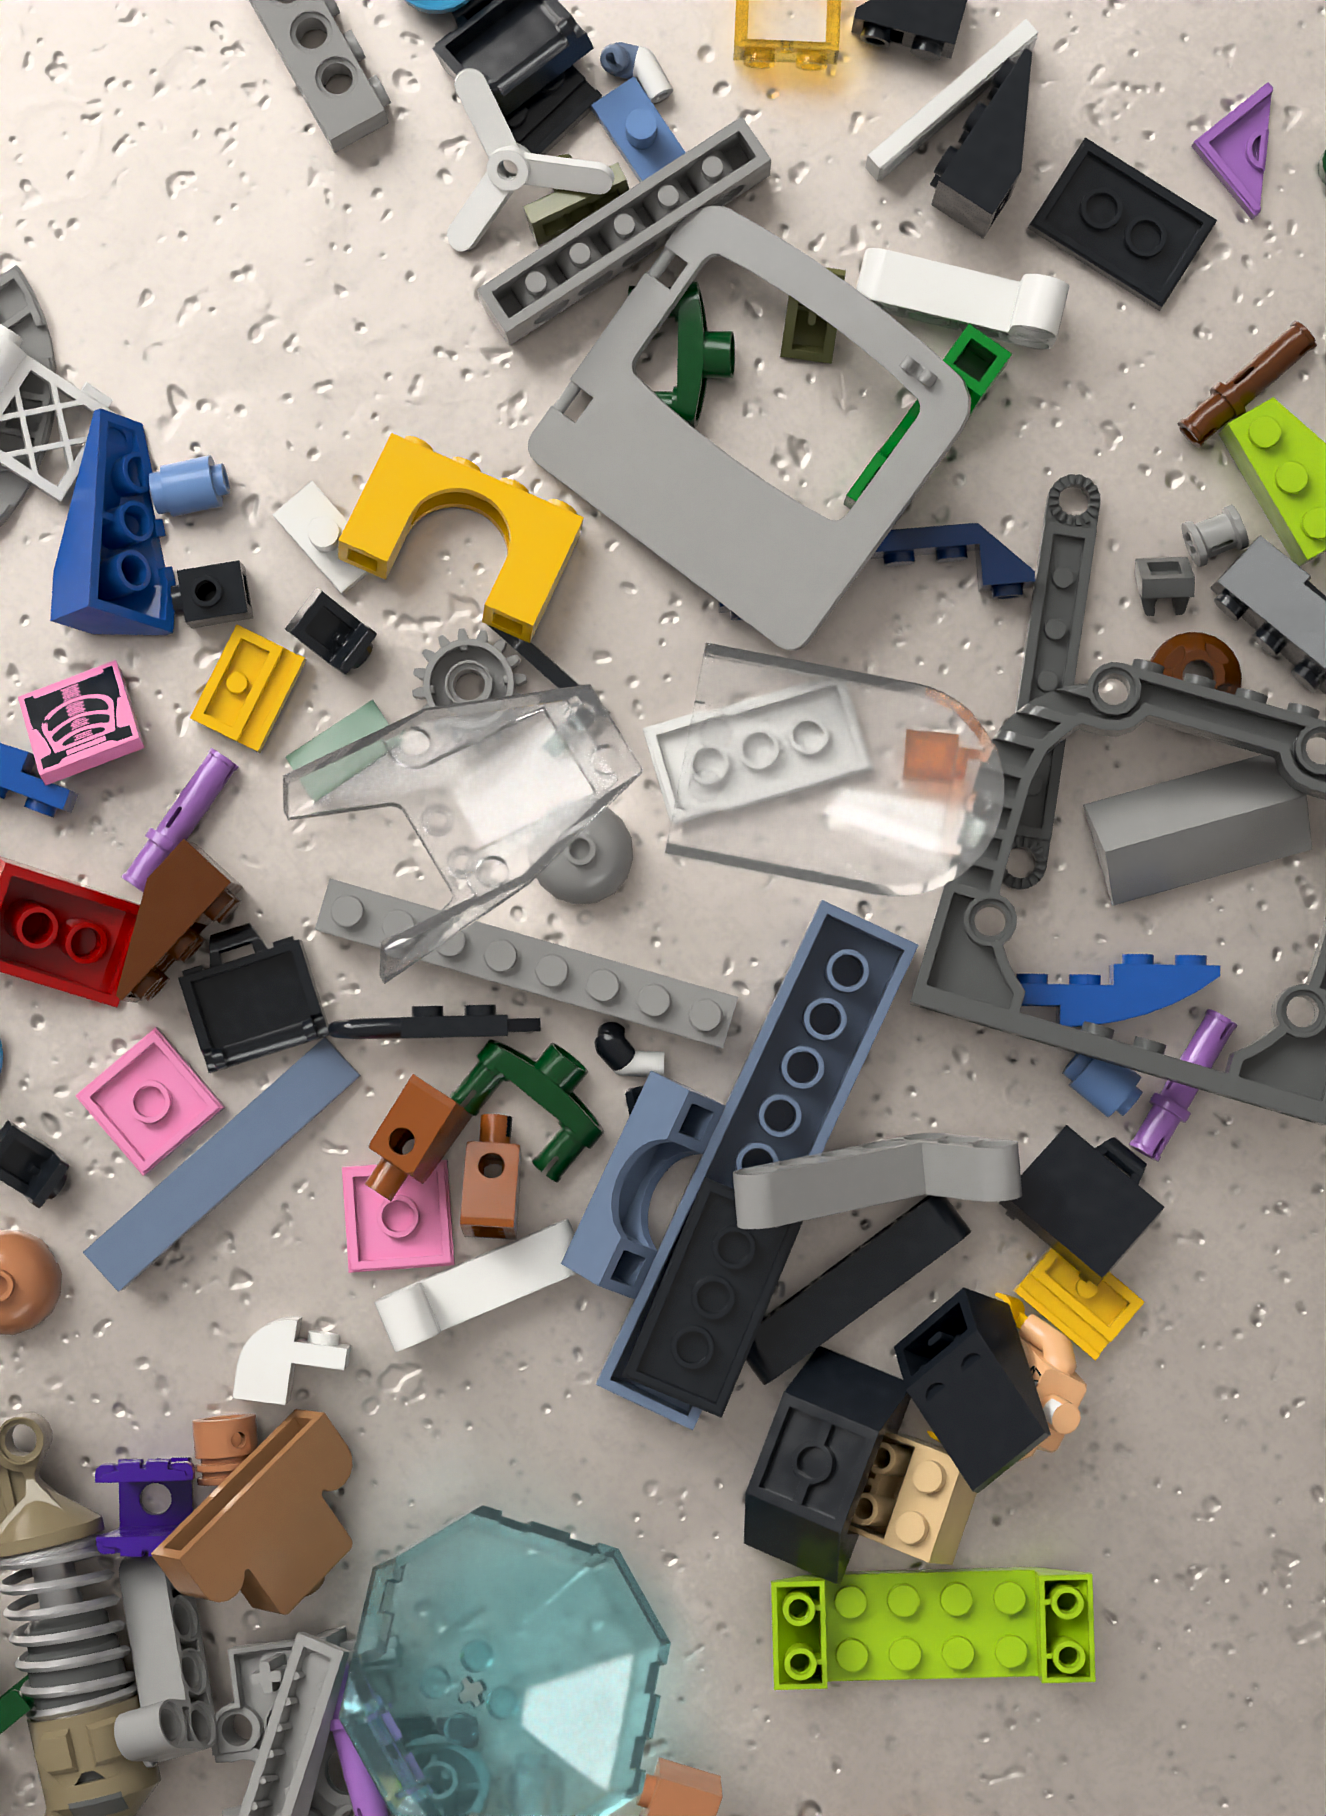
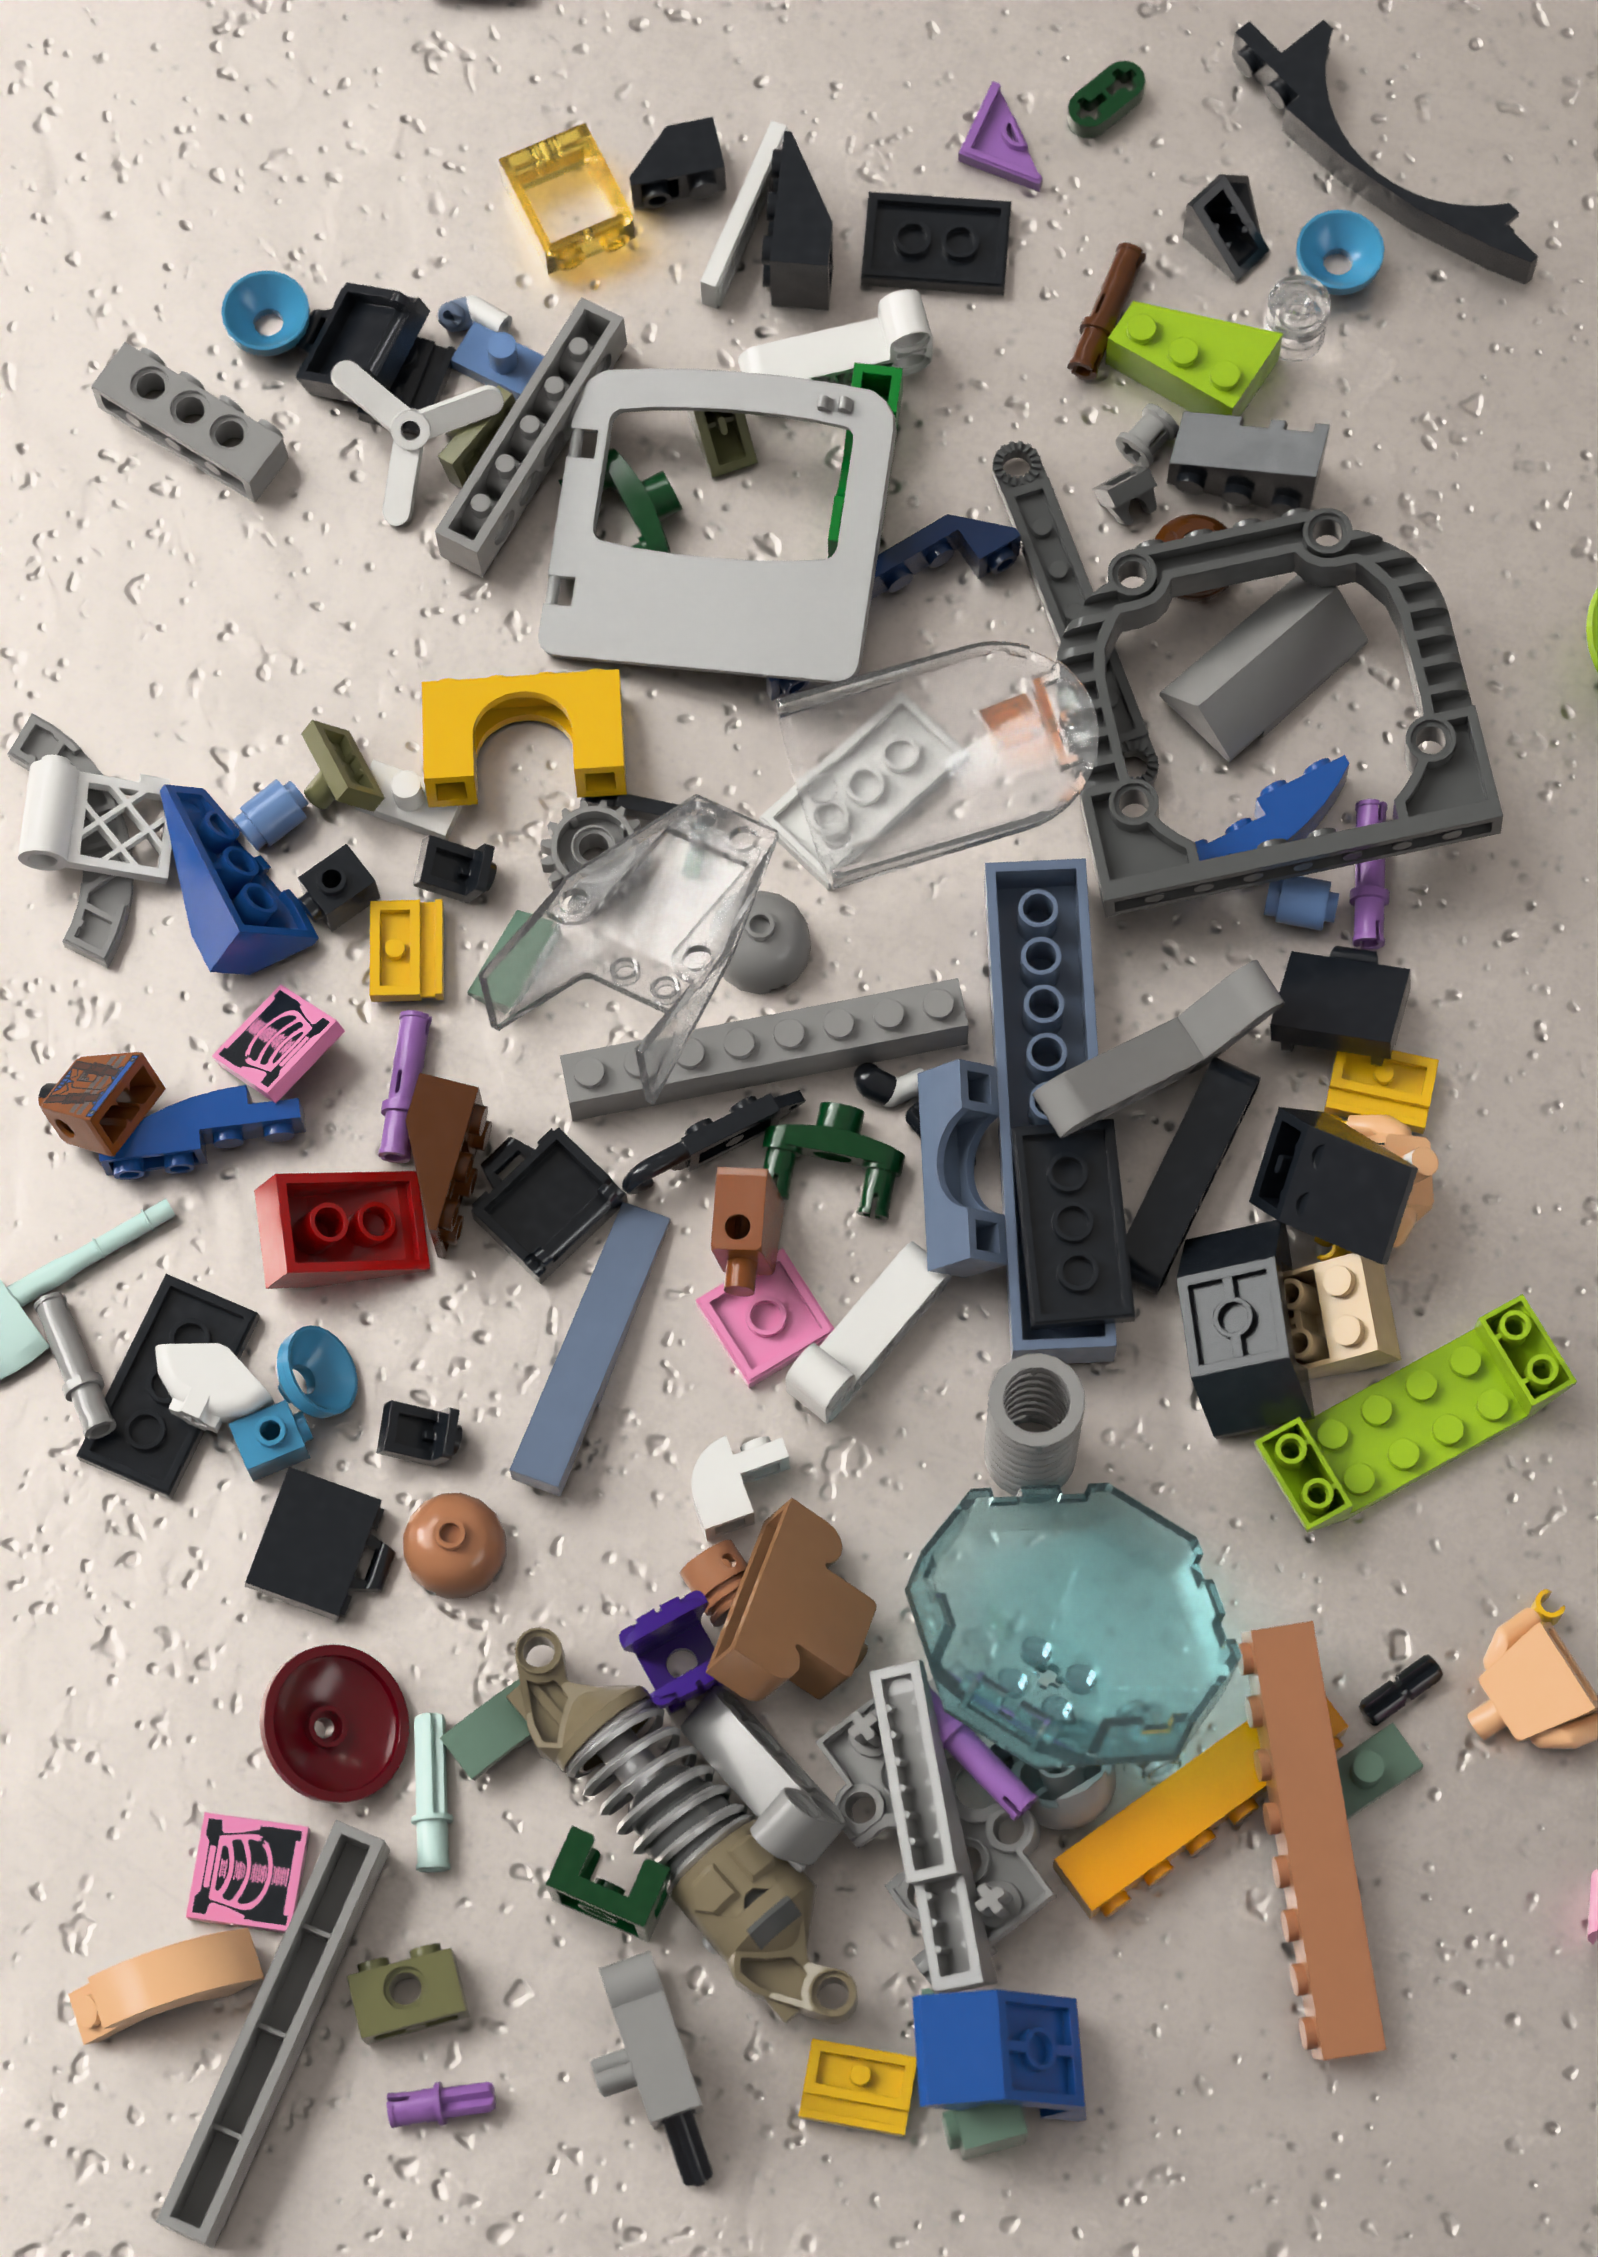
camera: 25 degrees left, 15 degrees down
bright pink tile [75,1027,225,1176] -> none
torso [460,1114,522,1240] -> none
none -> olive tile [301,720,385,812]
none -> light grey piece [984,1353,1085,1499]

